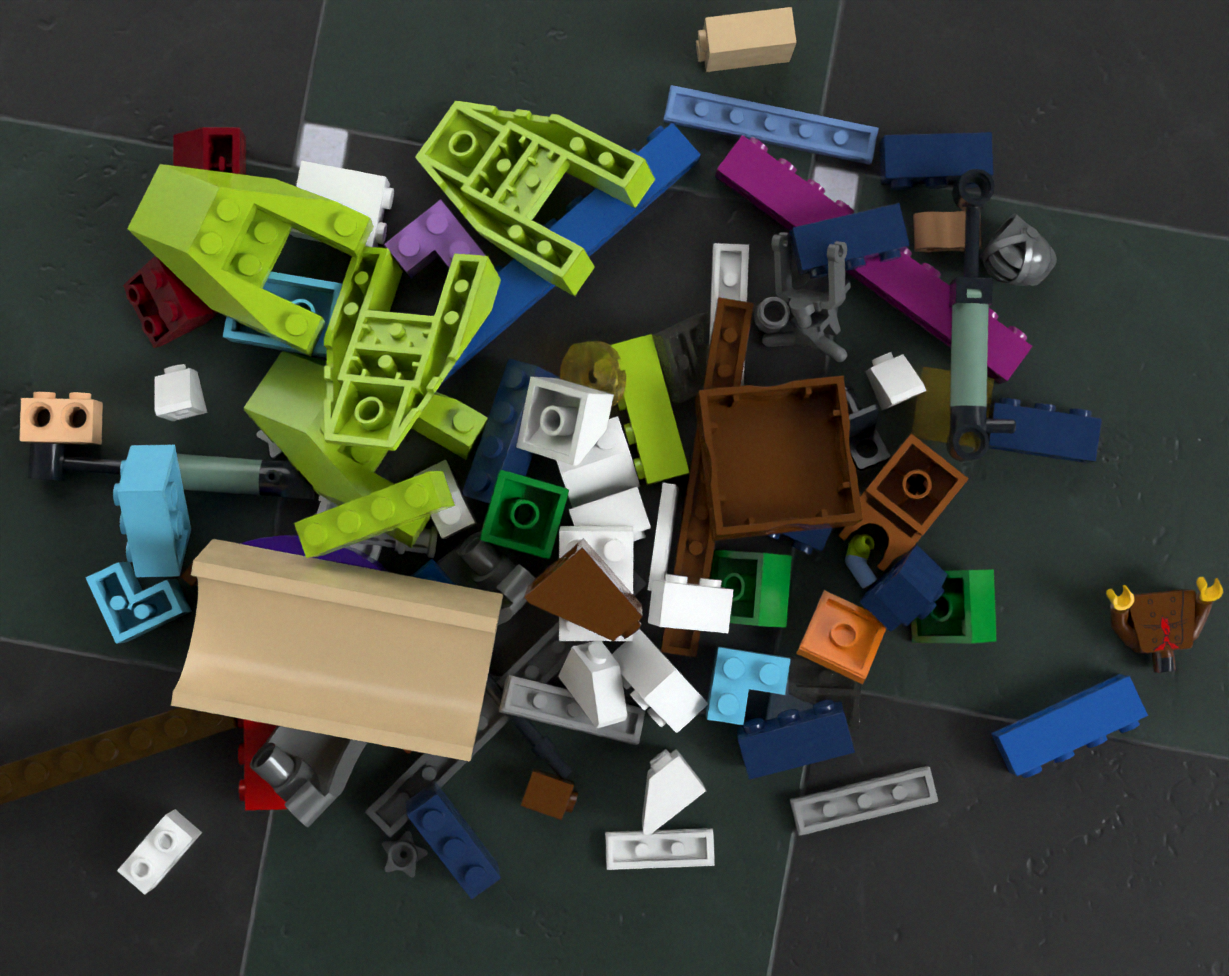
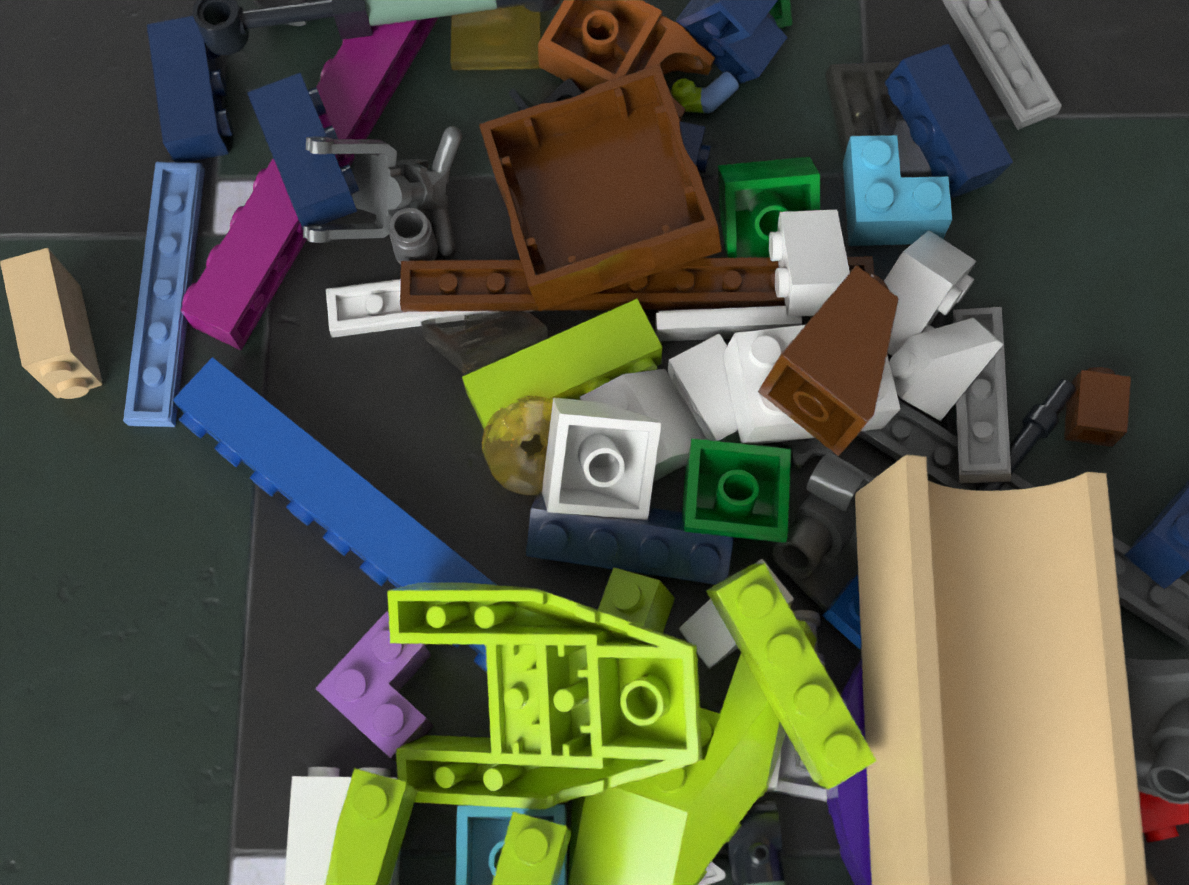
camera: 90 degrees left, 15 degrees down
lime wedge [415,101,655,296] -> none
white tile [605,828,715,870] -> none
white slope [642,749,706,837] -> none
orange tile [796,590,886,684] -> none
white slope [865,352,926,410] -> none
medium nougat axle [913,211,982,252] -> none

